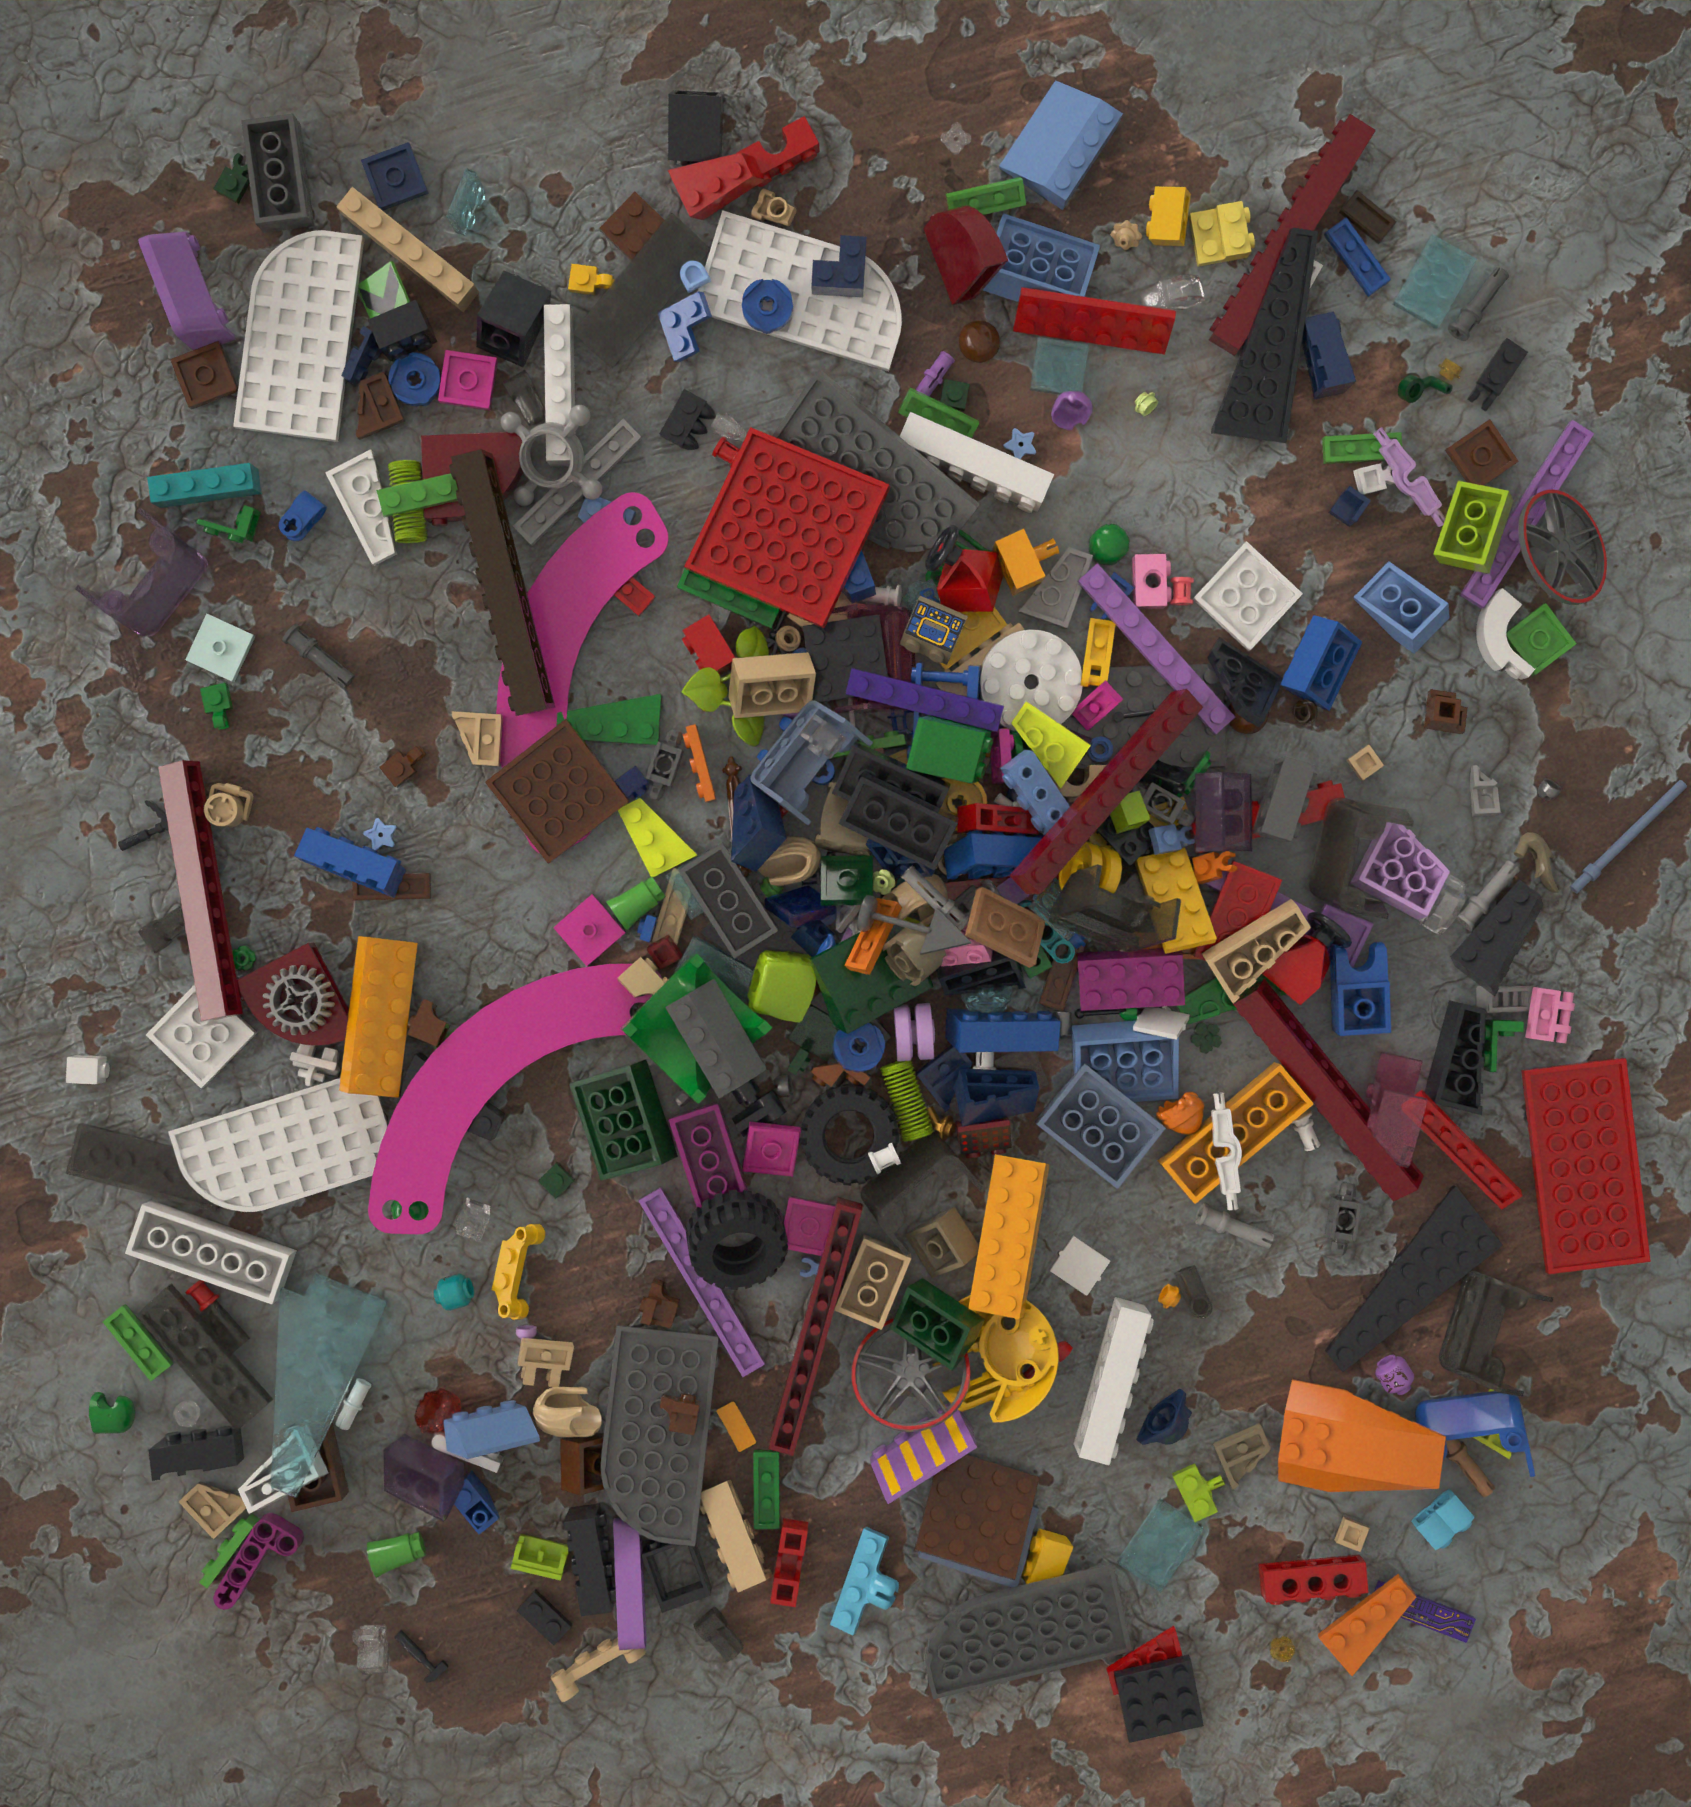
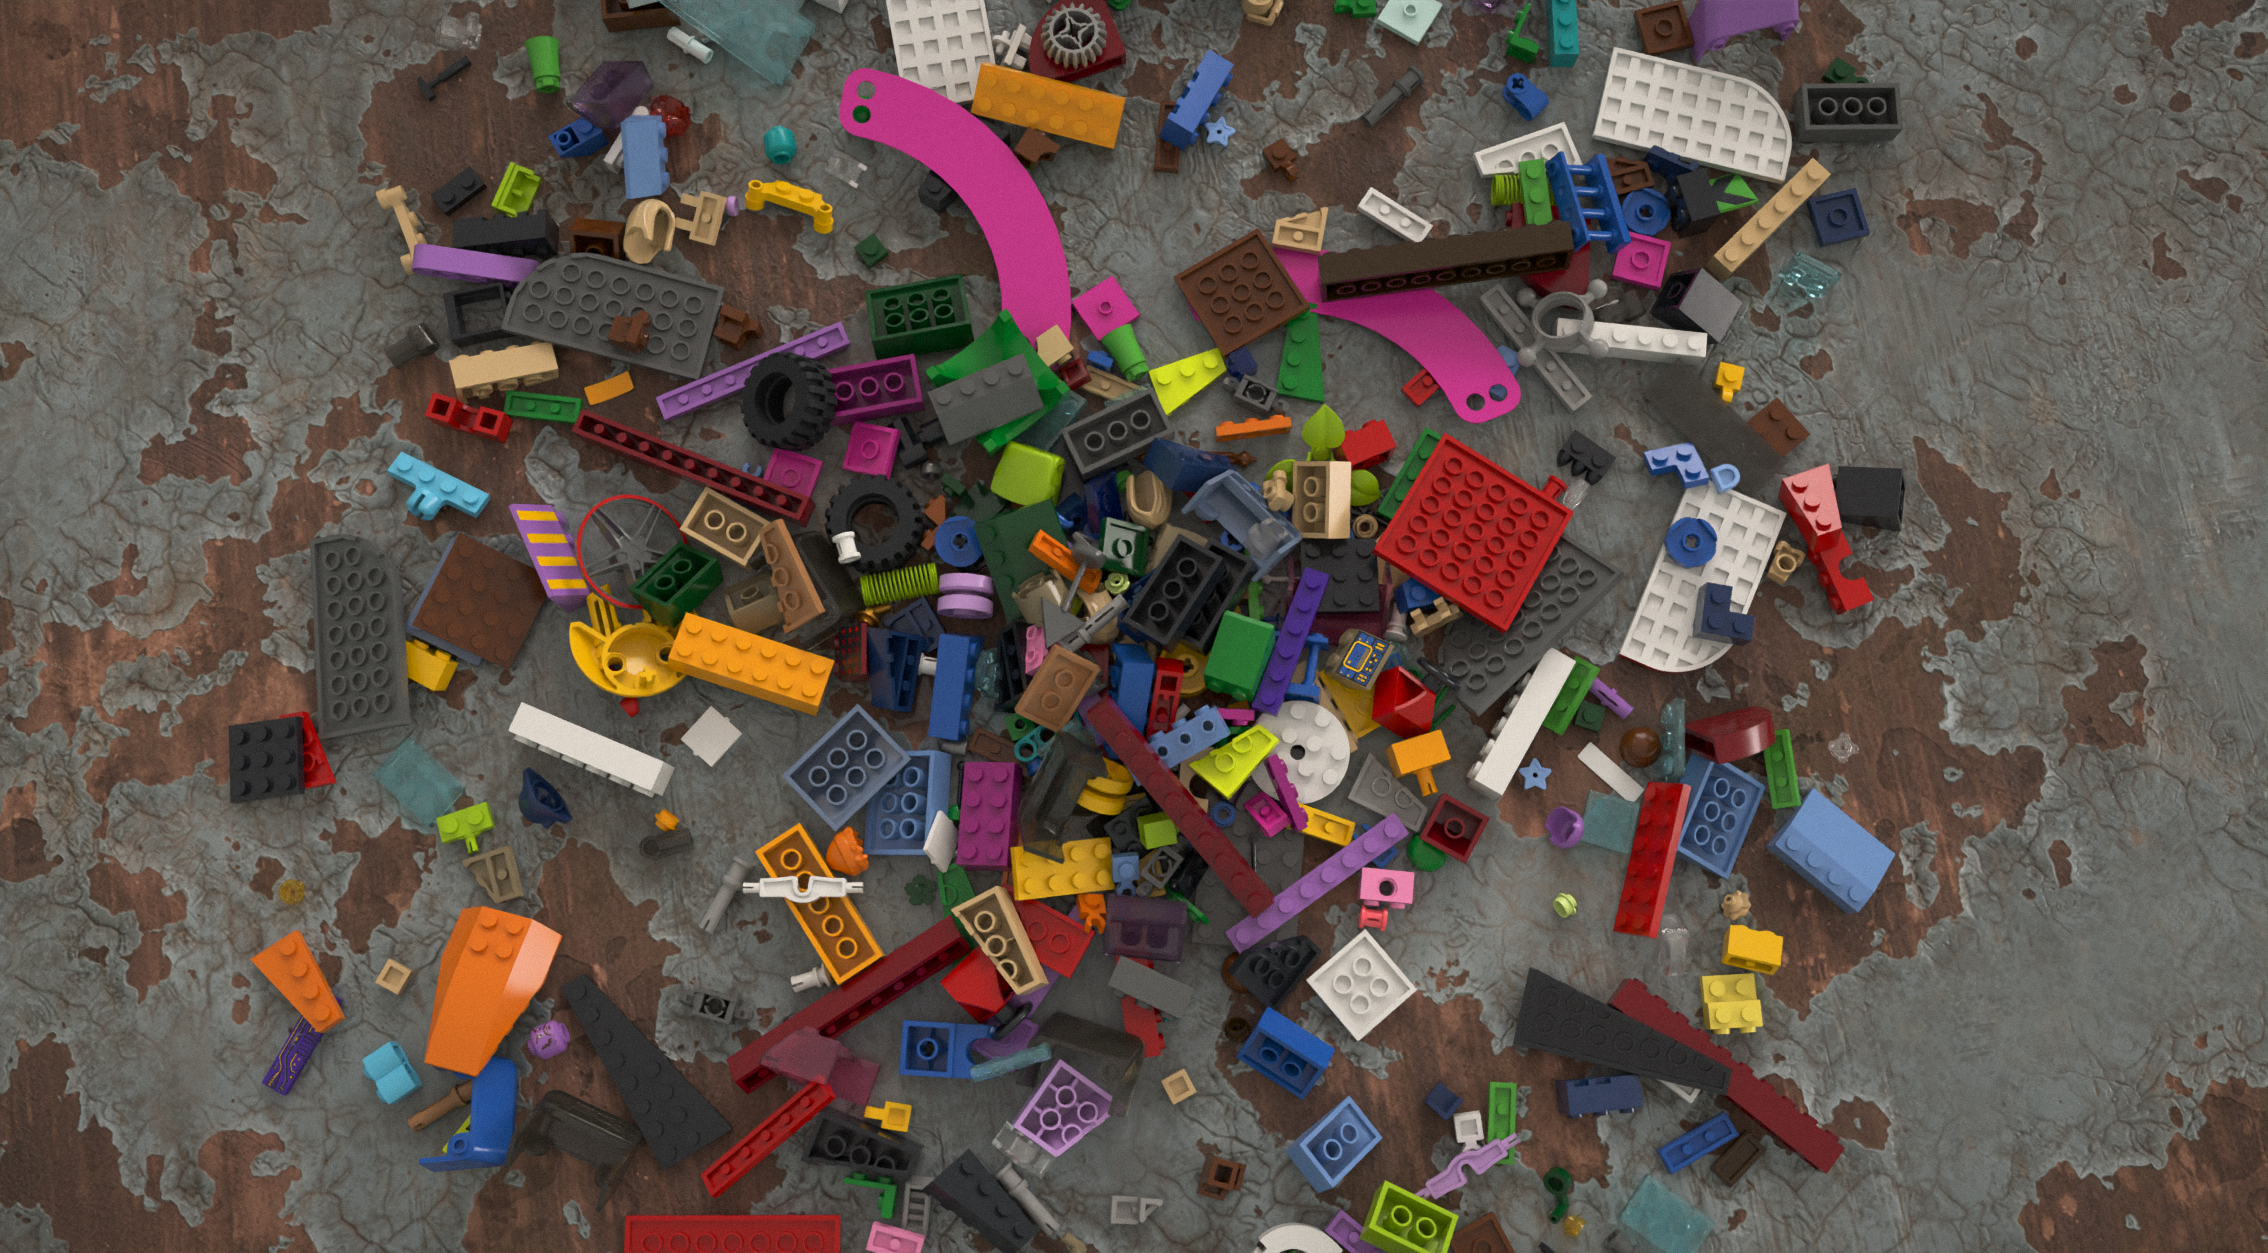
camera: 95 degrees right, 10 degrees down
red brick [1258,1554,1369,1605] -> none
none -> medium nougat wing [759,519,826,634]
none -> yellow plate [864,1101,912,1132]
none -> clear light blue pin [970,1042,1052,1083]
none -> tan plate [1262,470,1294,512]
none -> magenta plate [1263,754,1309,834]
none -> white plate [1357,187,1433,243]
none -> tan plate [1410,597,1464,638]
none -> dark red slope [1419,793,1490,864]
none -> blue fence [1545,151,1632,254]
none -> white sticker [1578,742,1644,804]
none -> clear light blue plate [1661,698,1685,782]

